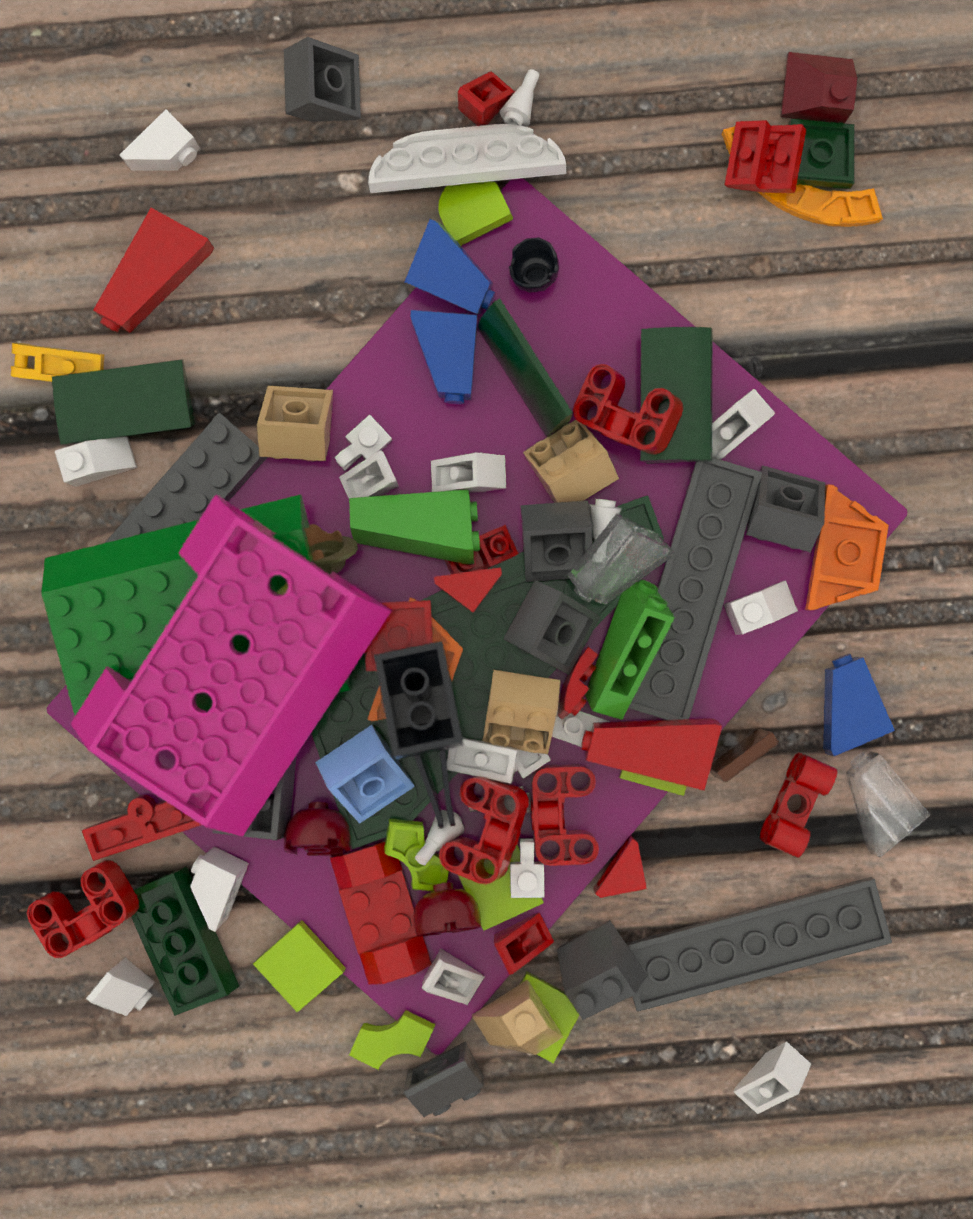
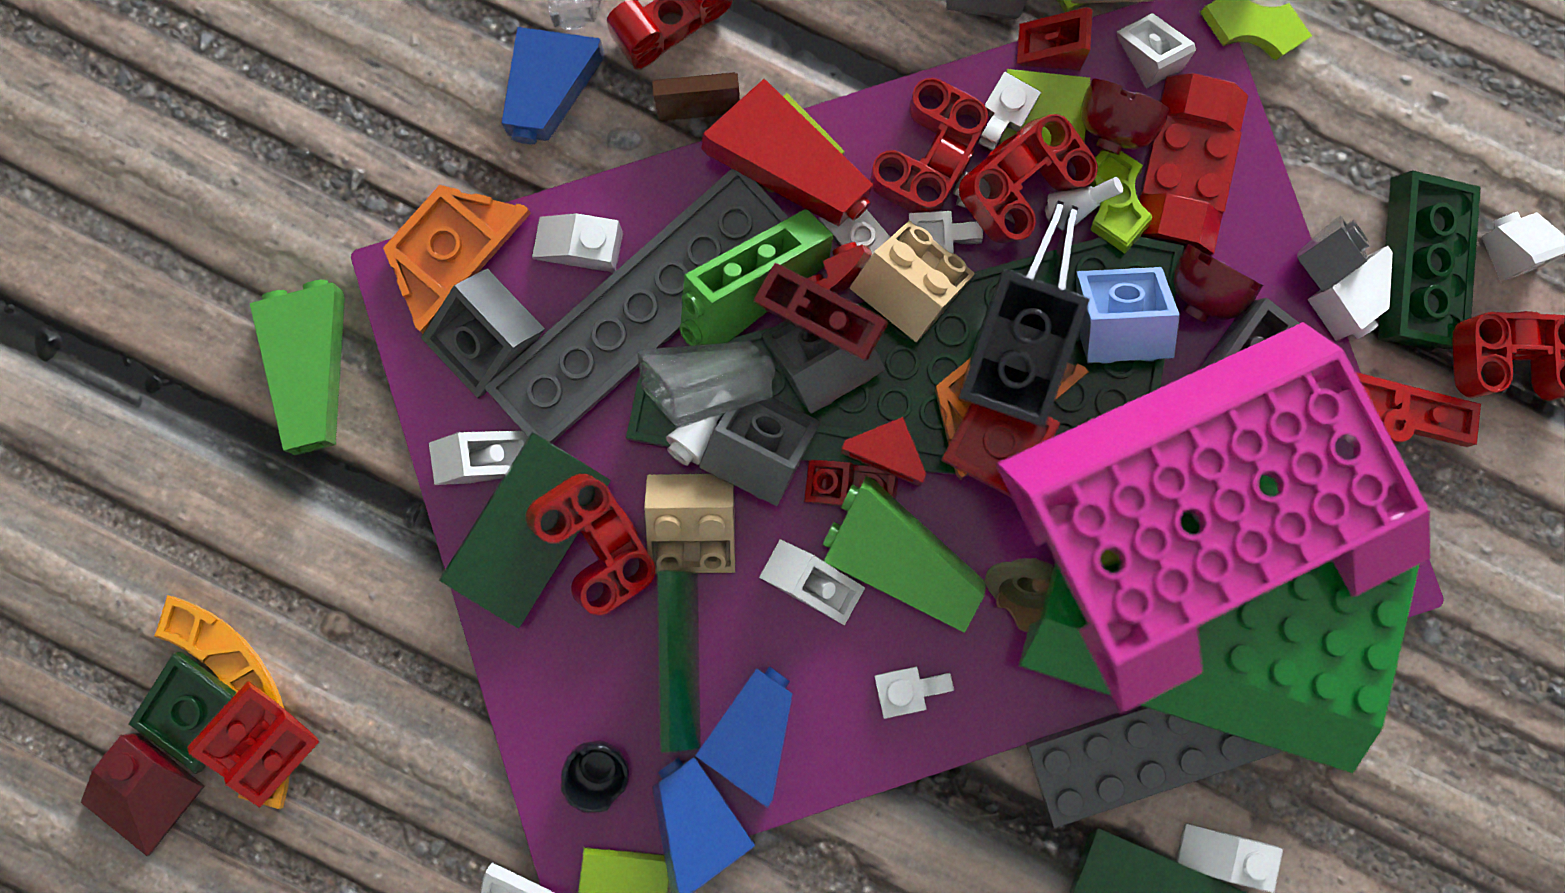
camera: 150 degrees left, 5 degrees down
lime tile [253,920,346,1012] -> none
tan slope [257,386,333,461] -> none
white slope [339,450,399,498] -> none
white plate [447,737,519,784] -> none
red slope [593,836,647,898] -> none
none -> bright green slope [250,280,345,455]
none -> dark red slope [753,262,889,362]
none -> dark grey slope [1297,216,1369,292]

